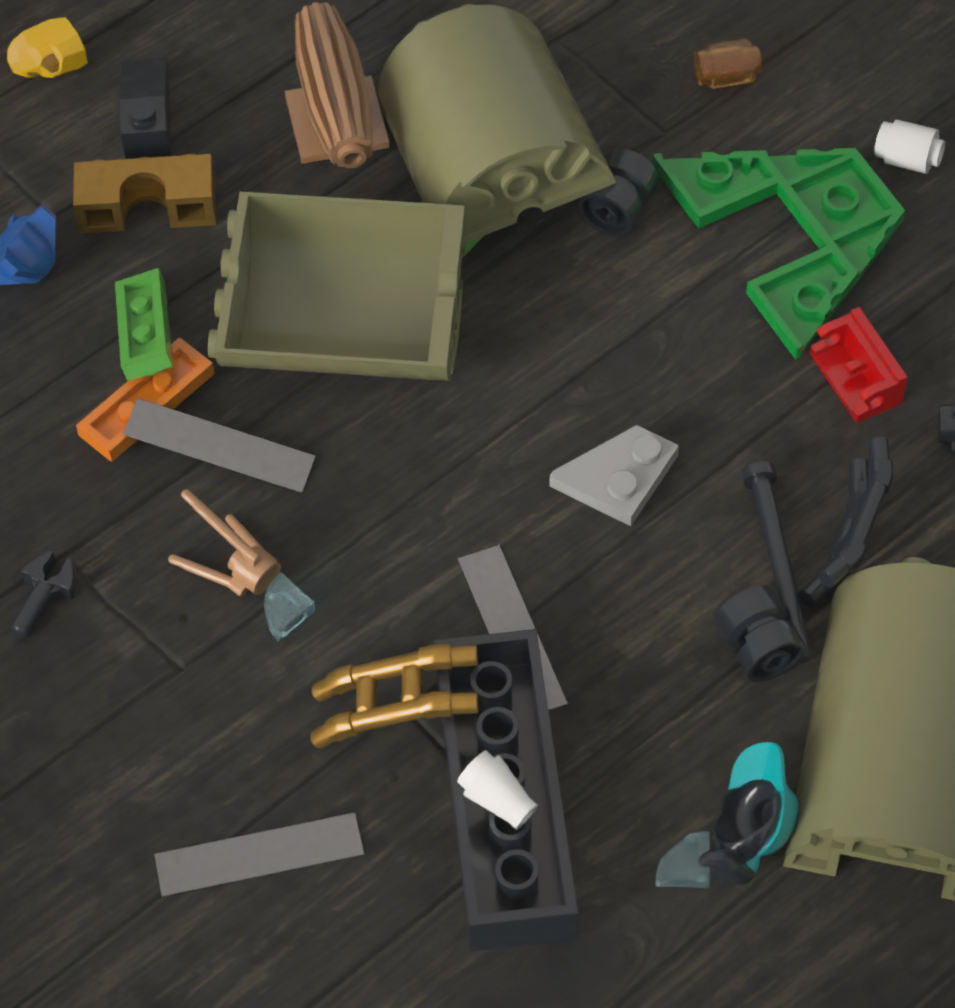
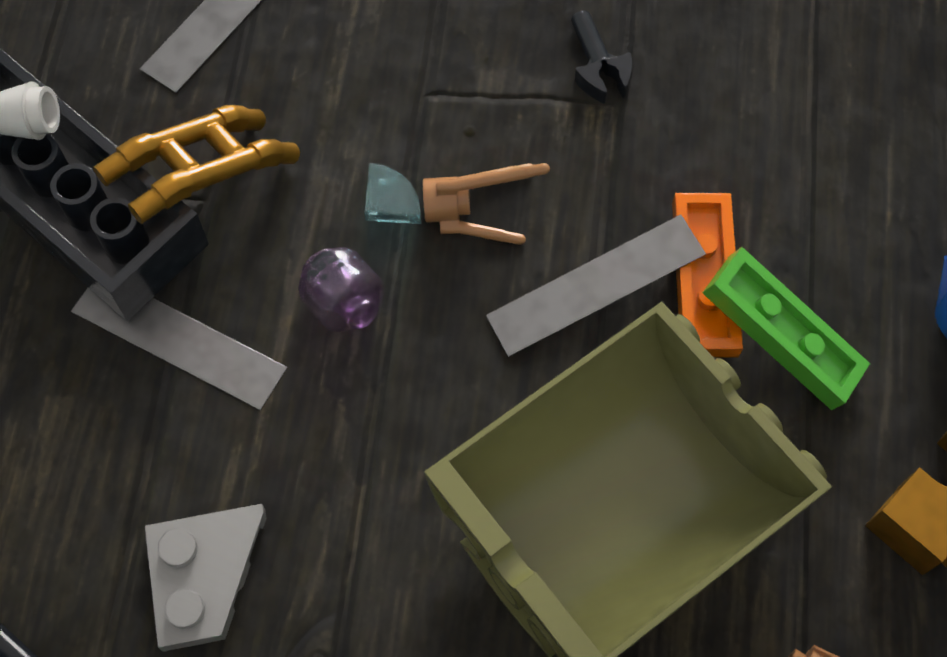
camera: 135 degrees right, 10 degrees up
none -> clear purple head [298,247,384,332]

